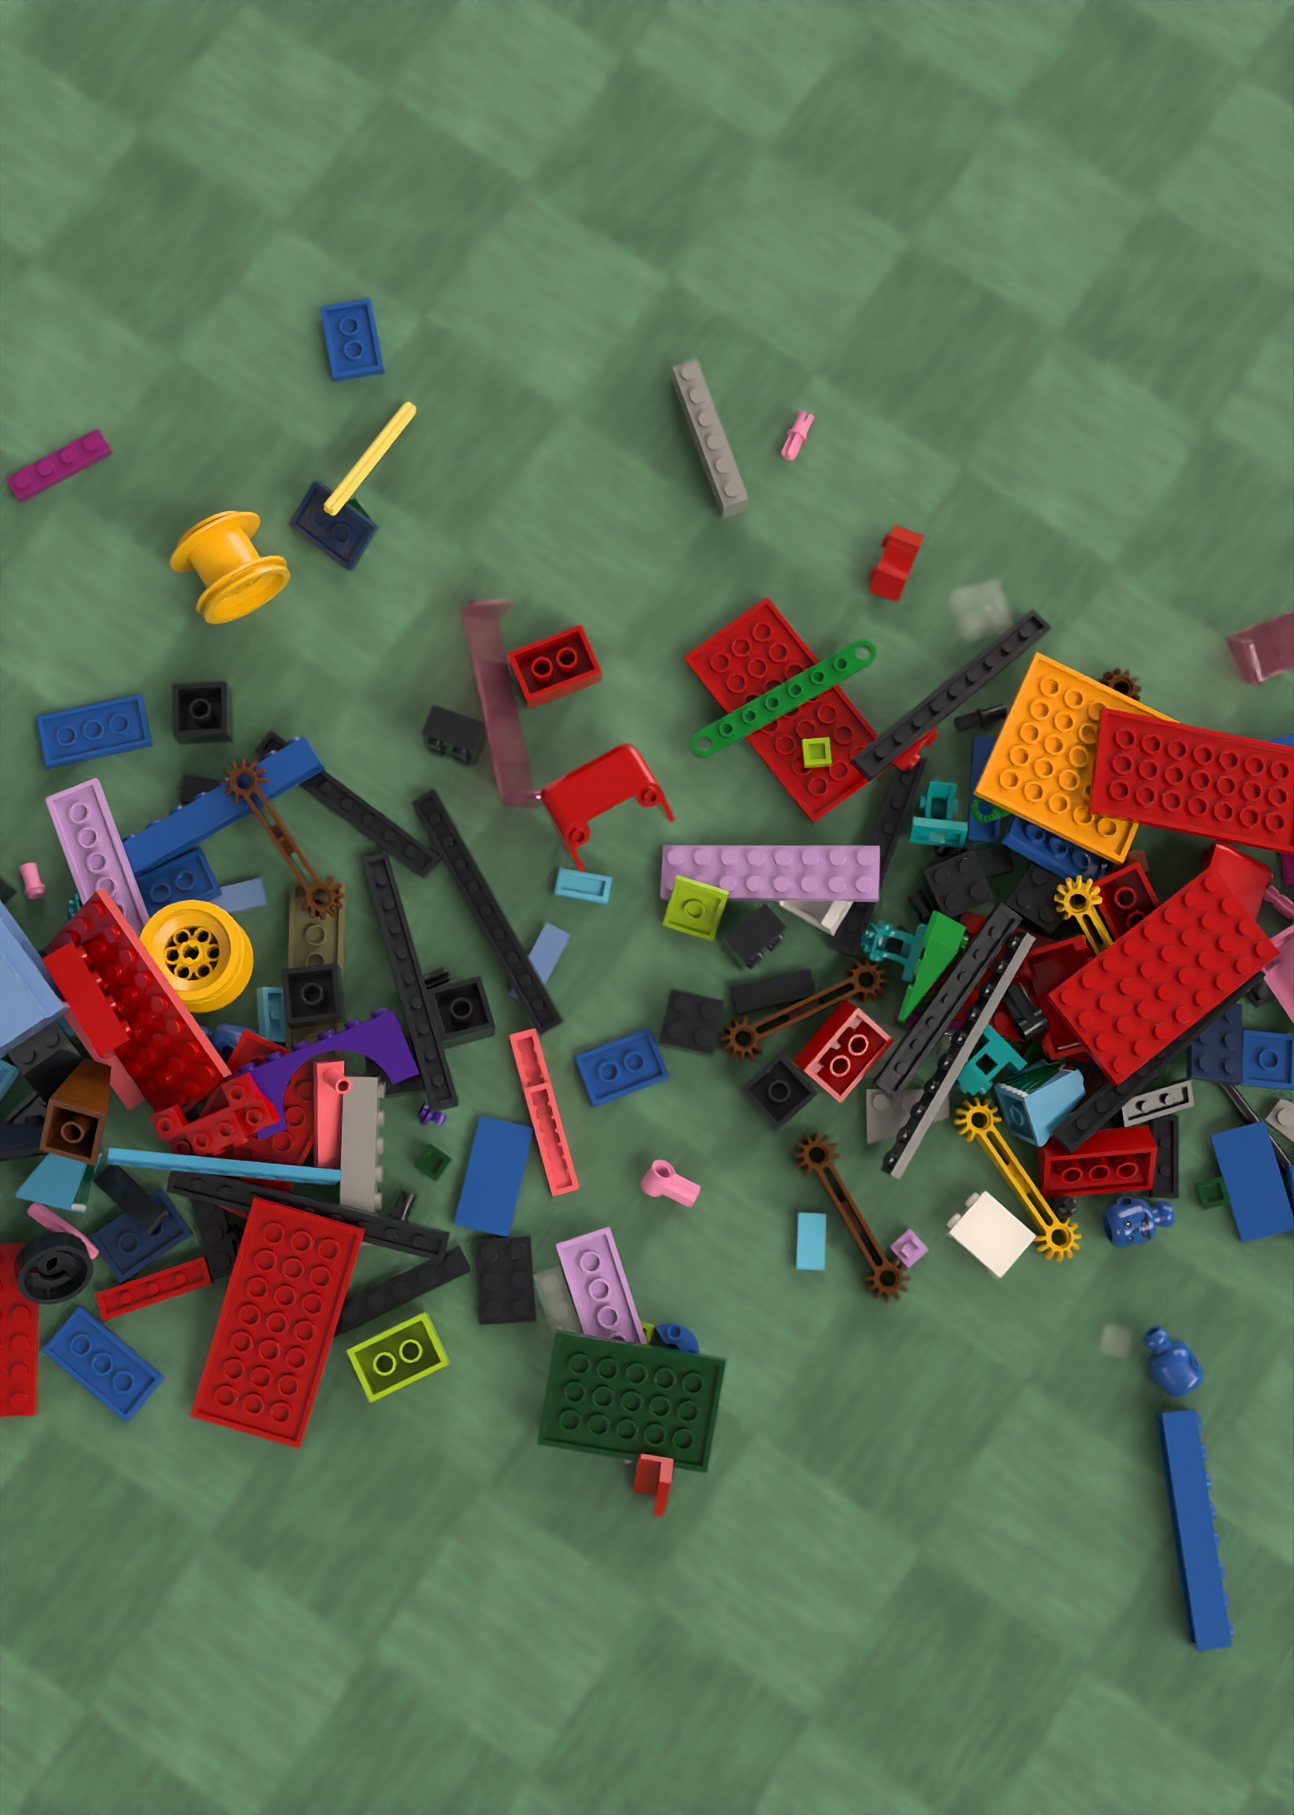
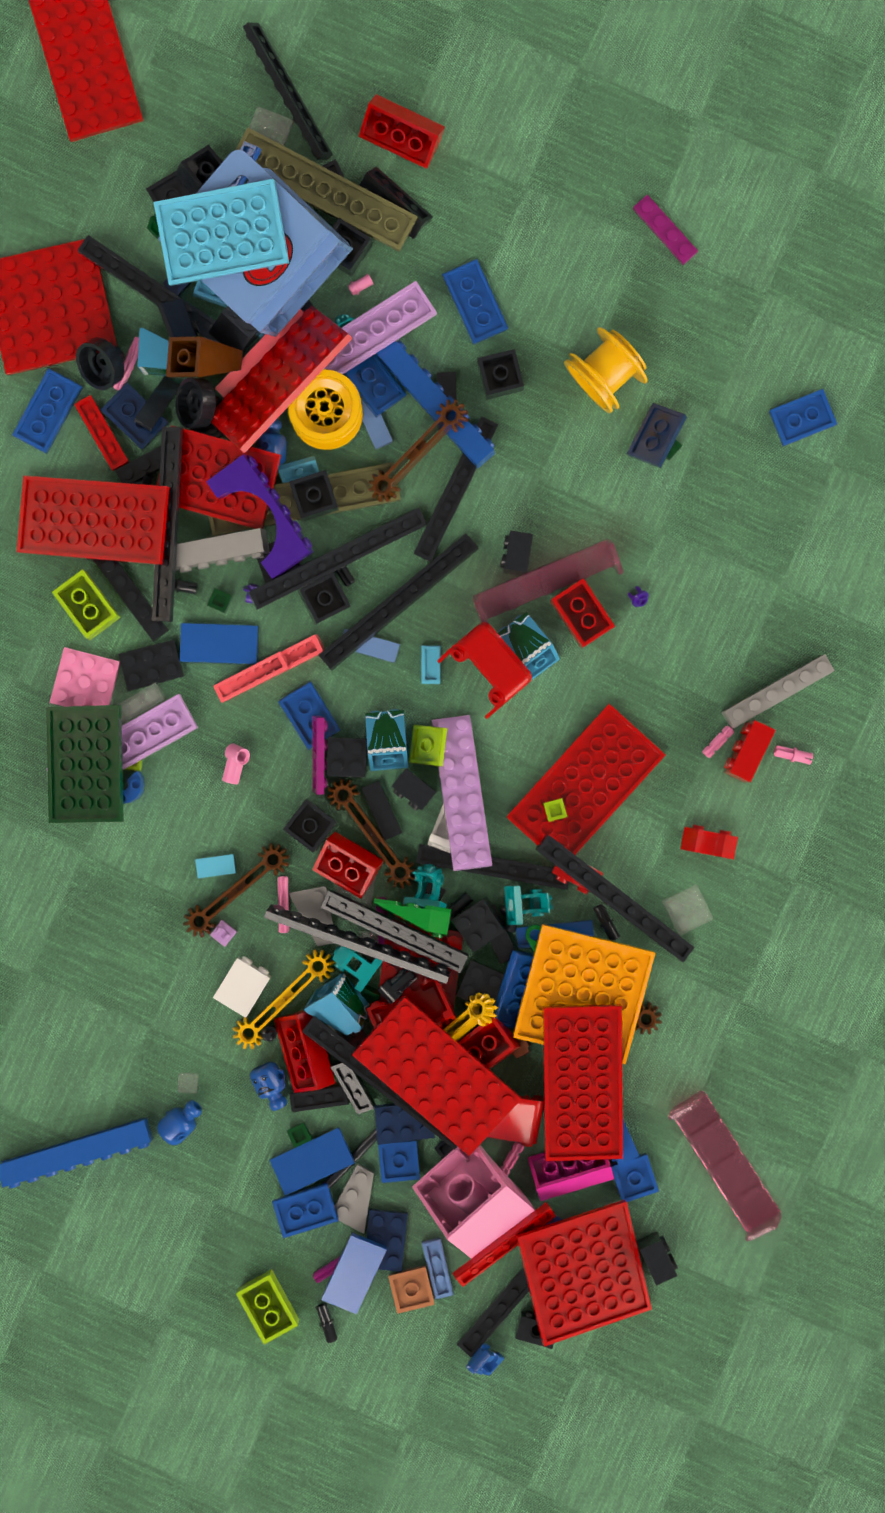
camera: 85 degrees right, 10 degrees up
red slope [41,942,134,1060] -> none
dark azure tile [106,1148,341,1186] -> none
red bracket [150,1072,281,1158] -> none
coral piece [313,1058,352,1169] -> none
light yellow axle [324,402,416,516] -> none
red panel [633,1454,674,1516] -> none
green plate [690,640,877,759] -> none
none -> bright pink plate [50,647,121,707]
none -> black piece [175,377,222,429]
none -> bright pink axle [277,876,289,933]
none -> magenta plate [312,716,327,795]
none -> slope [365,709,409,771]
none -> slope [498,612,560,681]
none -> dark purple plate [628,586,649,607]
none -> bright pink axle [702,726,734,758]
none -> red brick [723,720,776,783]

